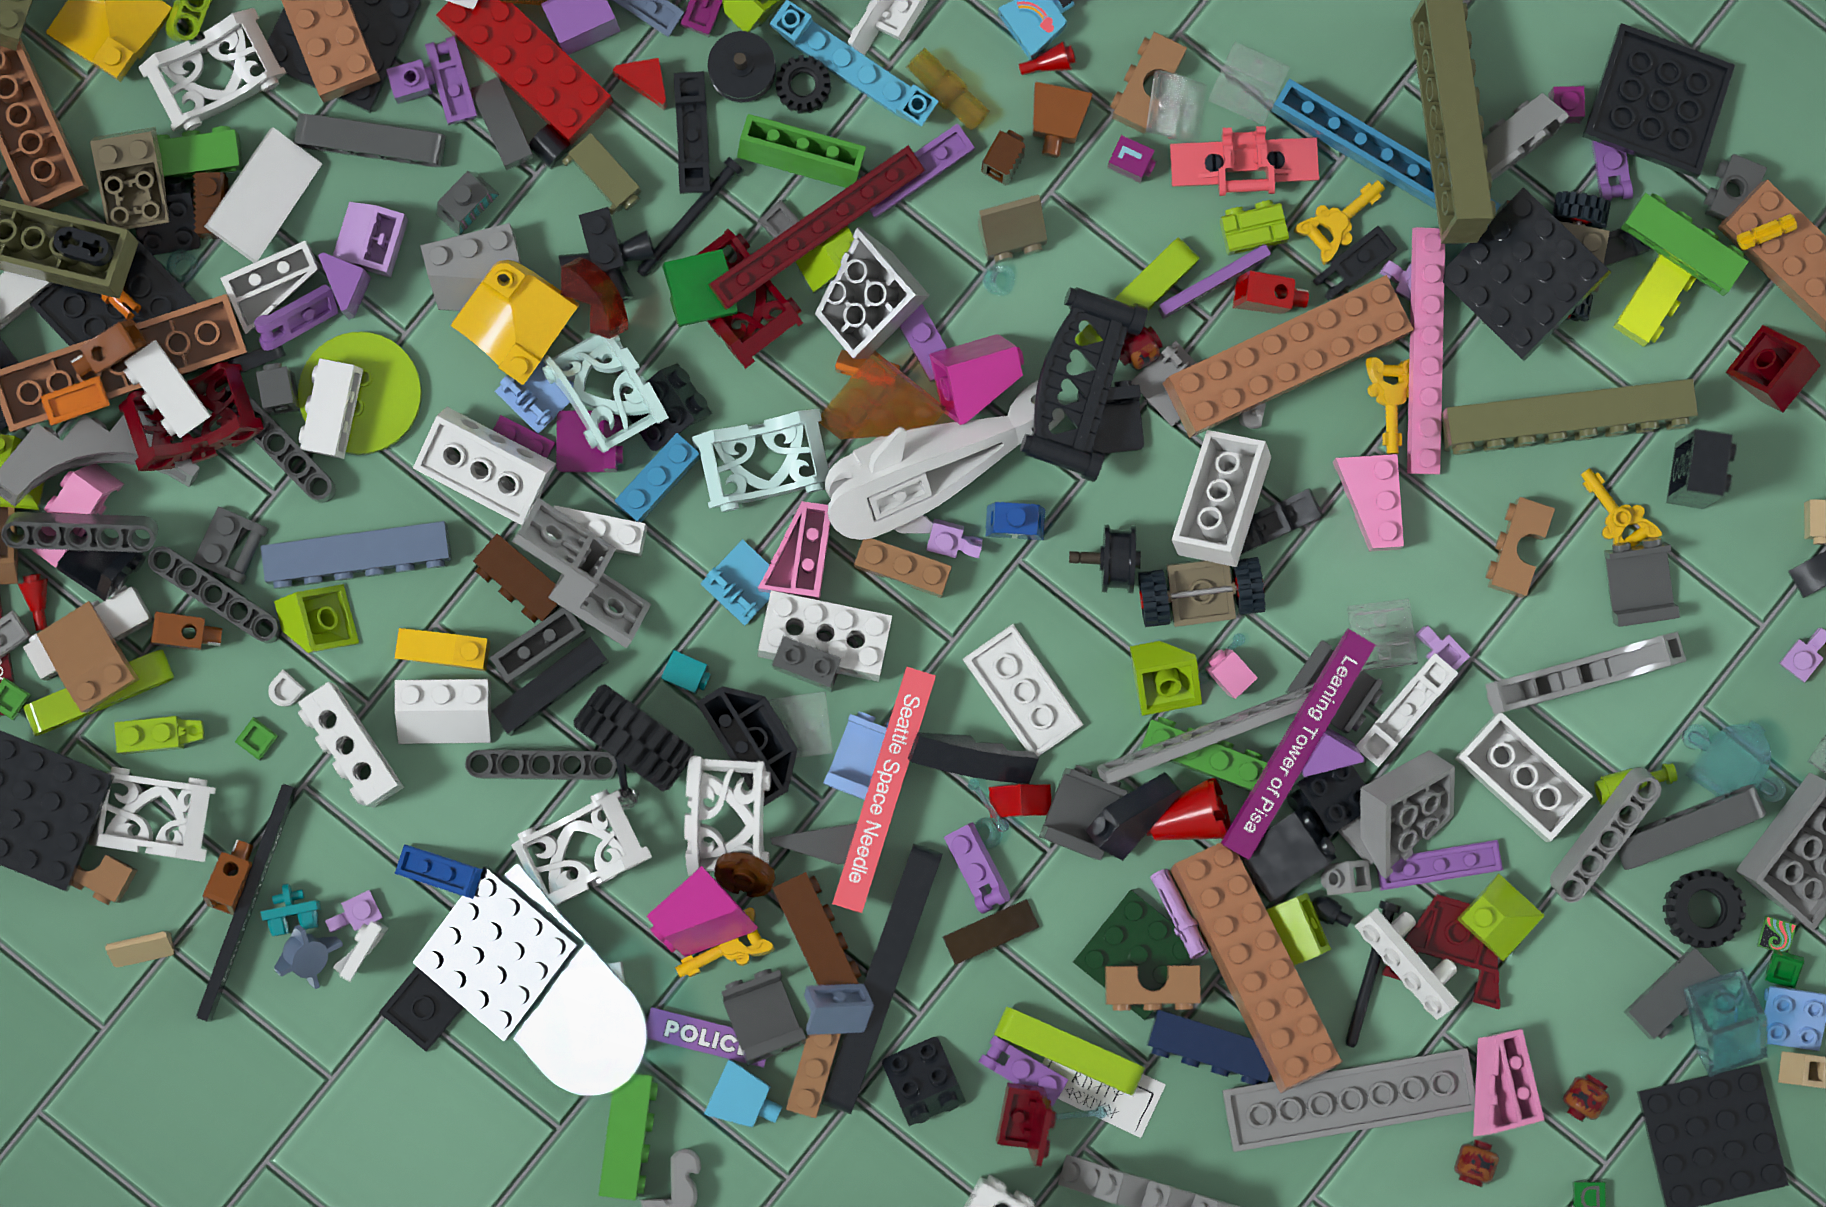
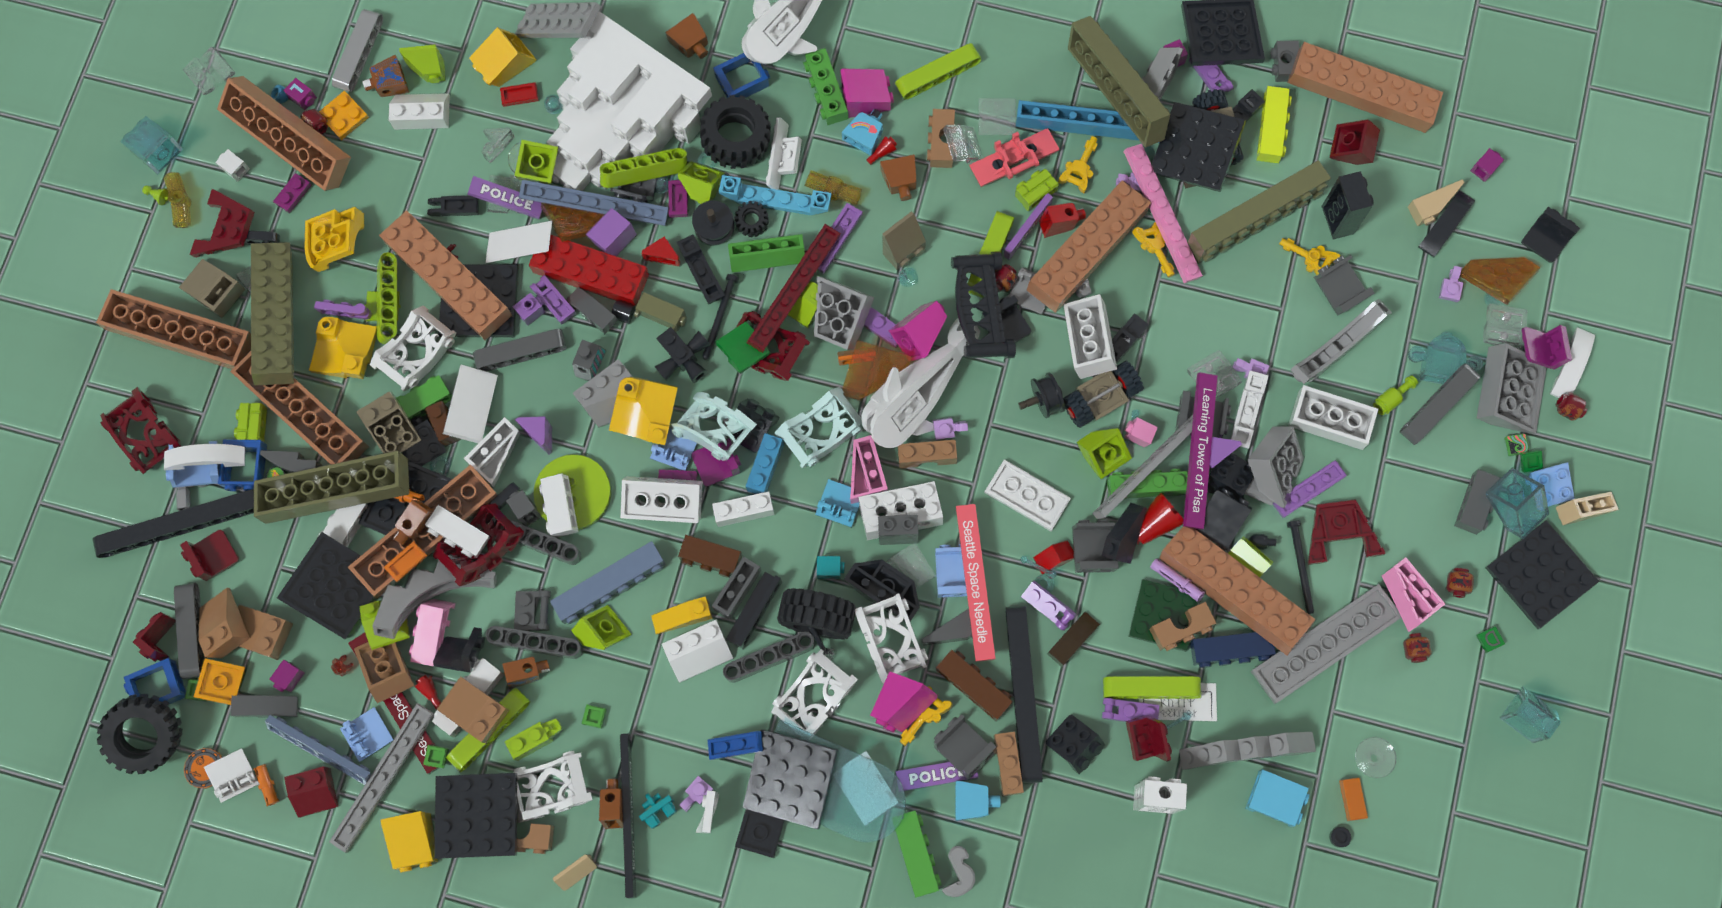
camera: 20 degrees left, 10 degrees down
dark grey beam [1,512,159,552] -> none
black beam [53,227,113,267] -> none
medium lavender plate [254,284,338,350] -> none
white tile [268,669,307,707] -> none
sand blue piece [274,925,343,989] -> none
white brick [298,682,404,808] -> none
lavender slope [333,202,408,278] -> none
light grey bracket [513,498,651,648] -> none
clear red brick [561,257,628,339] -> none
reddish brown tile [714,852,776,897] -> none
flat silver tile [758,200,800,238] -> none
sand blue panel [804,984,874,1035] -> none
black slope [908,732,1039,784] -> none
reddish brown brick [981,130,1025,185] -> none
blue torso [985,502,1045,540] -> none
magenta brick [1107,135,1157,183] -> none
black hinge [1313,225,1397,301] -> none
light grey brick [1321,860,1372,895] -> none
bright pink wedge [1333,454,1404,552] -> none
white plate [1355,908,1459,1020] -> none
lime slope [1457,873,1545,961] -> none
medium nougat arch [1485,497,1555,598] -> none
light grey beam [1550,768,1661,903] -> none
bright green brick [1621,193,1749,296] -> none
black tyre [1663,870,1746,948] -> none
yellow axle [1737,214,1797,250] -> none

